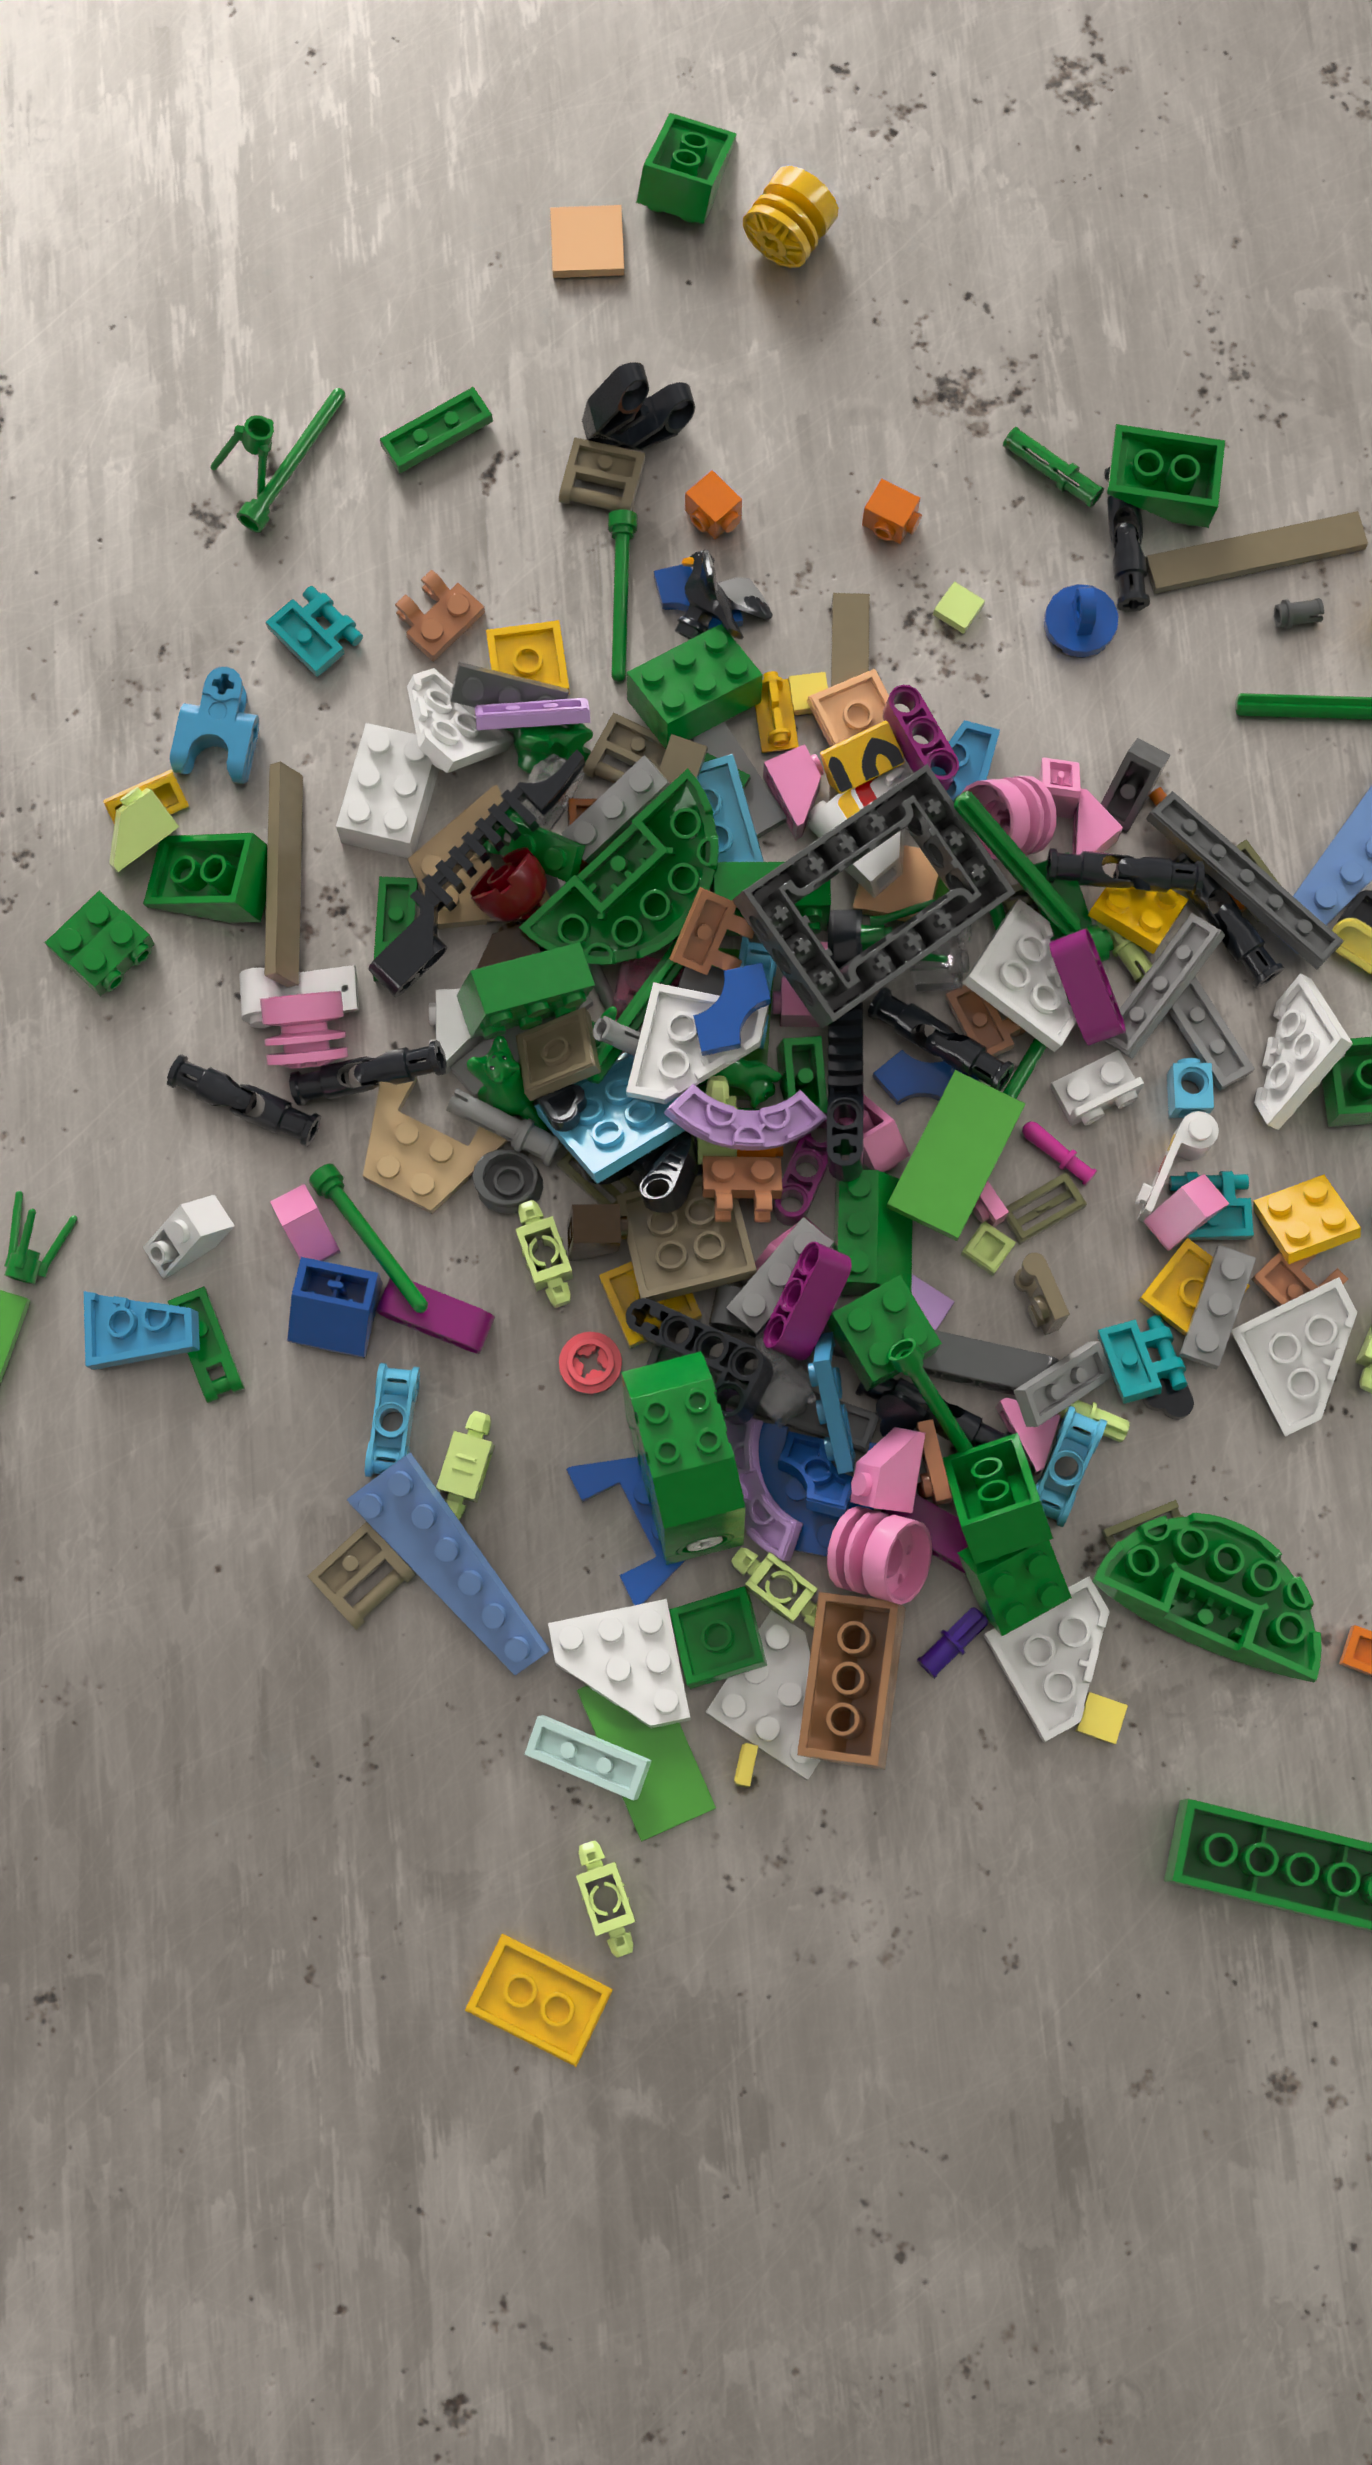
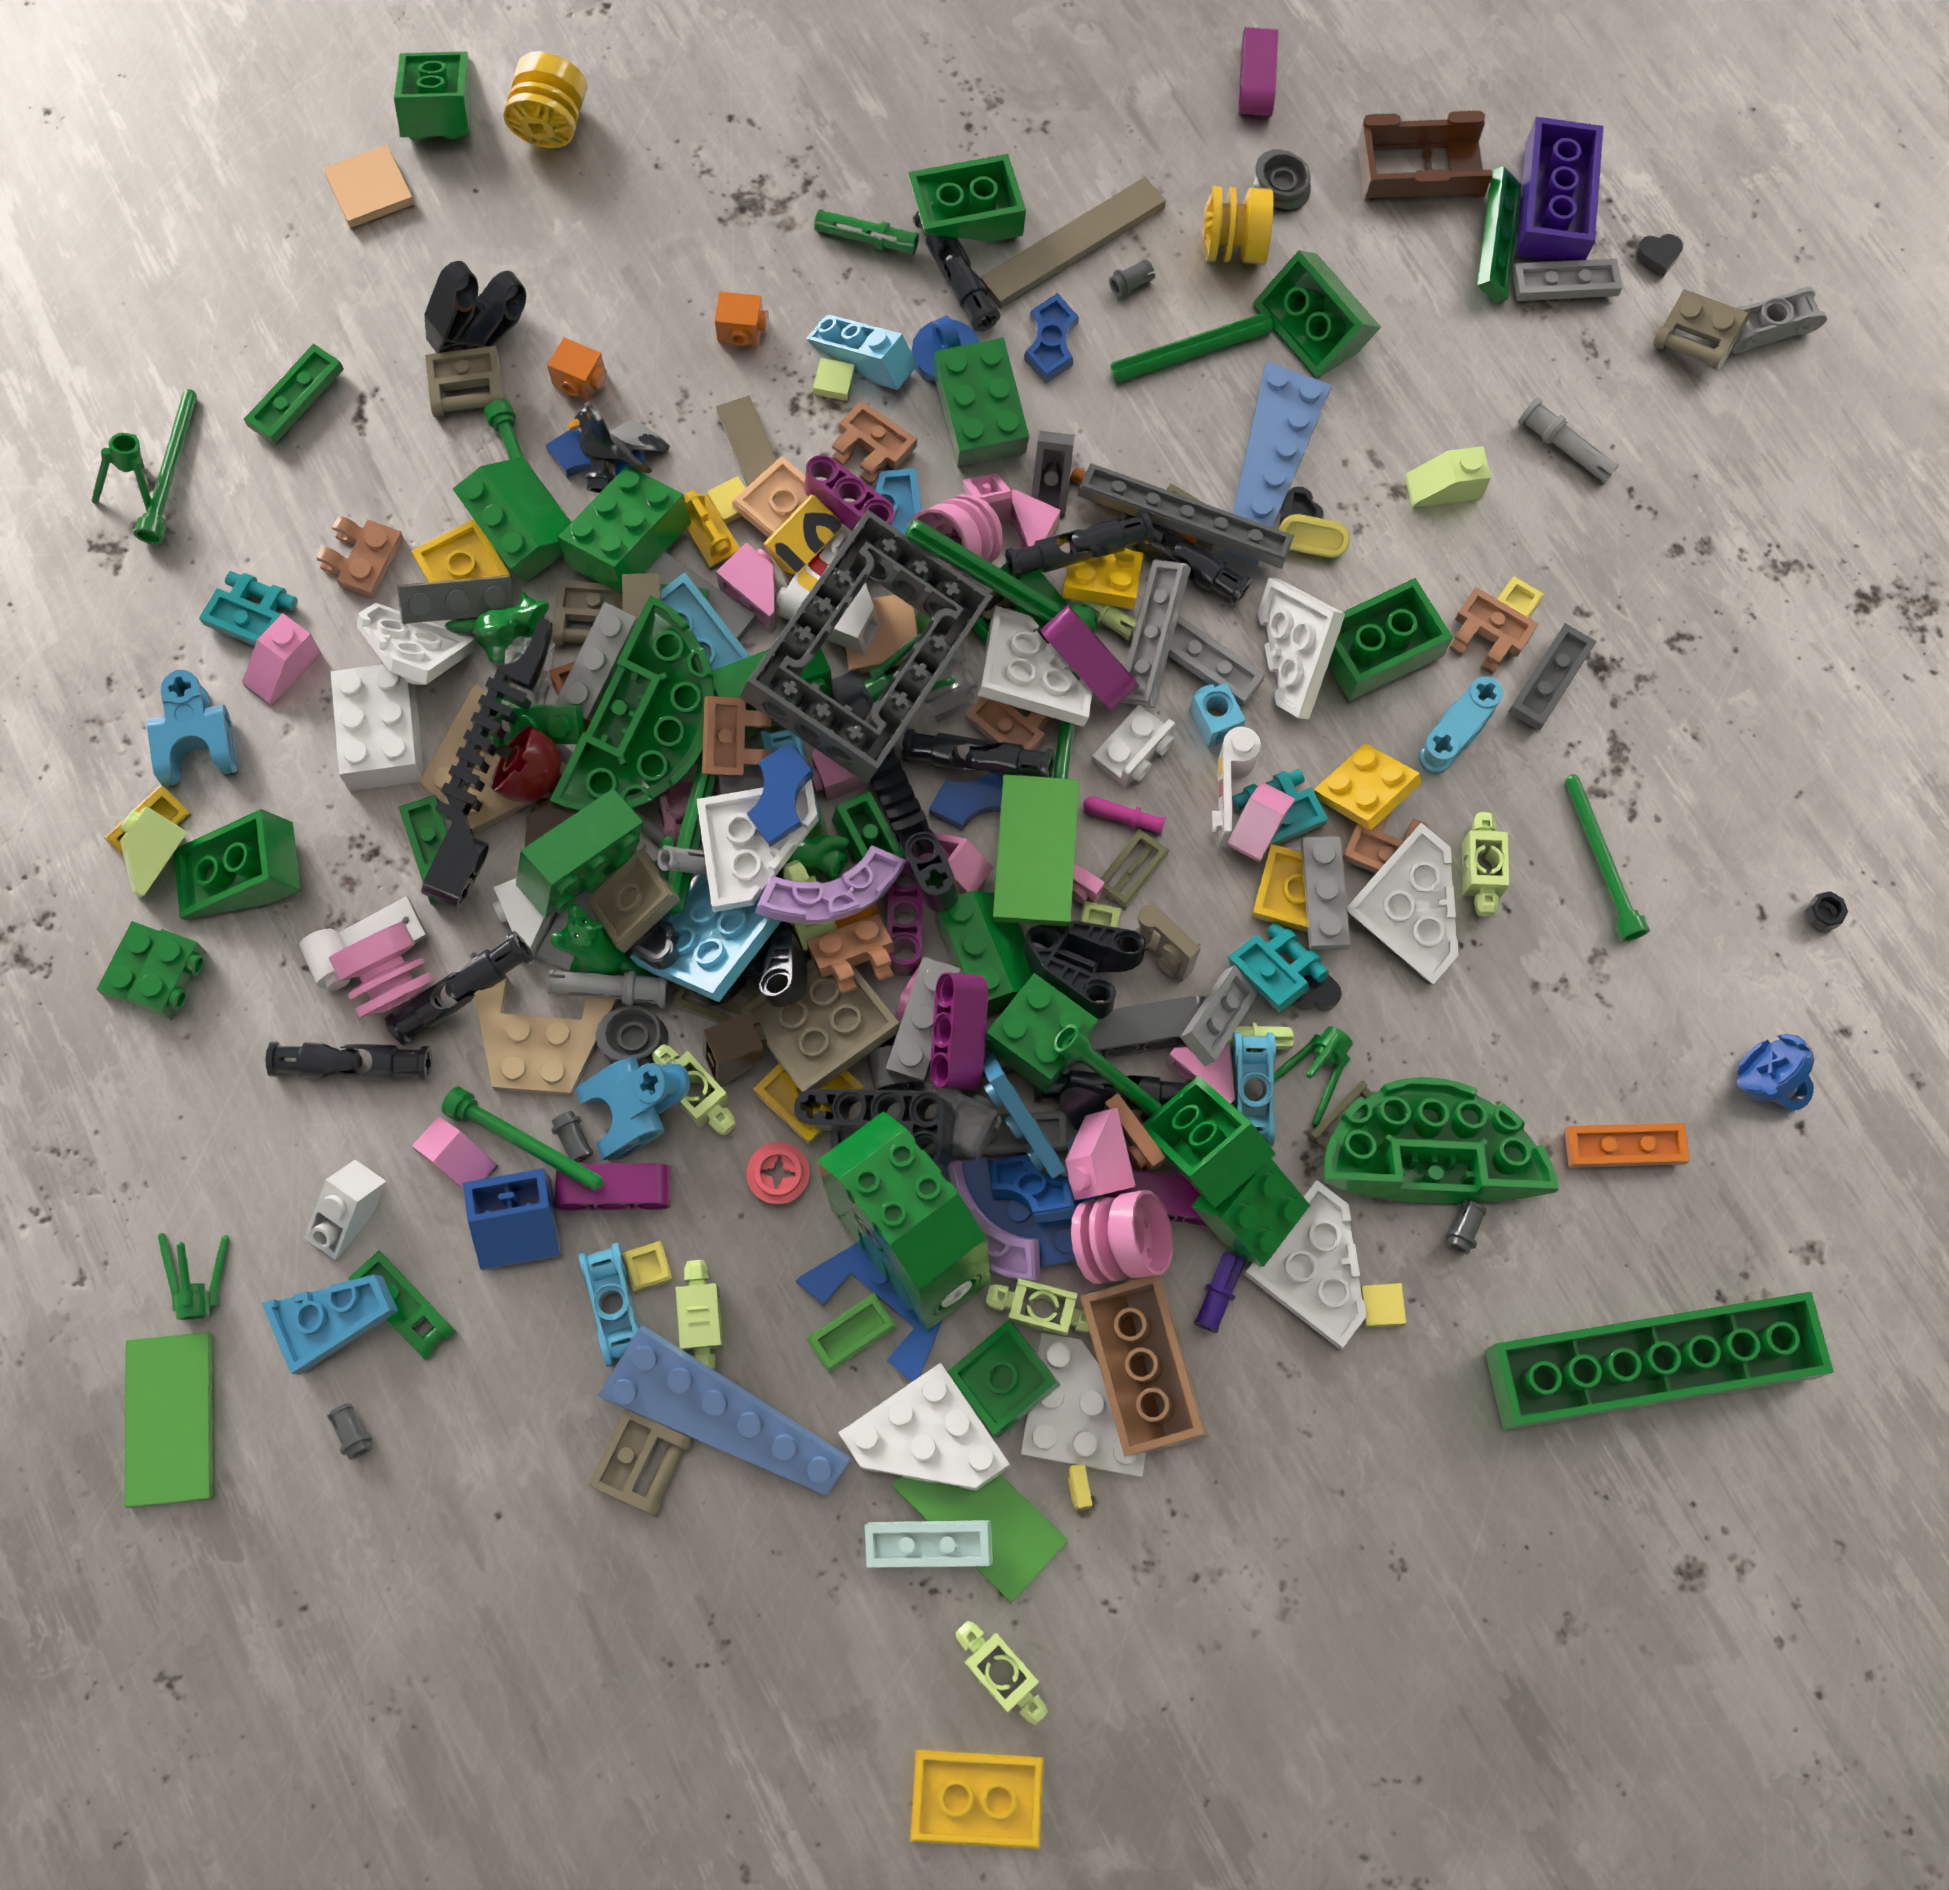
camera: 25 degrees left, 5 degrees down
dark tan tile [264,761,303,988] -> none
lavender tile [475,698,590,730] -> none
none -> bright pink slope [242,613,321,706]
none -> dark grey pin [327,1403,372,1460]
none -> green slope [452,457,571,583]
none -> dark grey pin [551,1111,594,1163]
none -> dark azure piece [575,1058,690,1161]
none -> light yellow tile [622,1240,674,1293]
none -> medium azure slope [807,314,918,390]
none -> bright green tile [807,1293,897,1374]
none -> nougat plate [832,400,917,485]
none -> green brick [933,337,1029,467]
none -> blue tile [1024,293,1079,384]
none -> black connector [1024,921,1146,1020]
none -> green plant [1274,1026,1353,1127]
none -> dark grey pin [1446,1200,1487,1254]

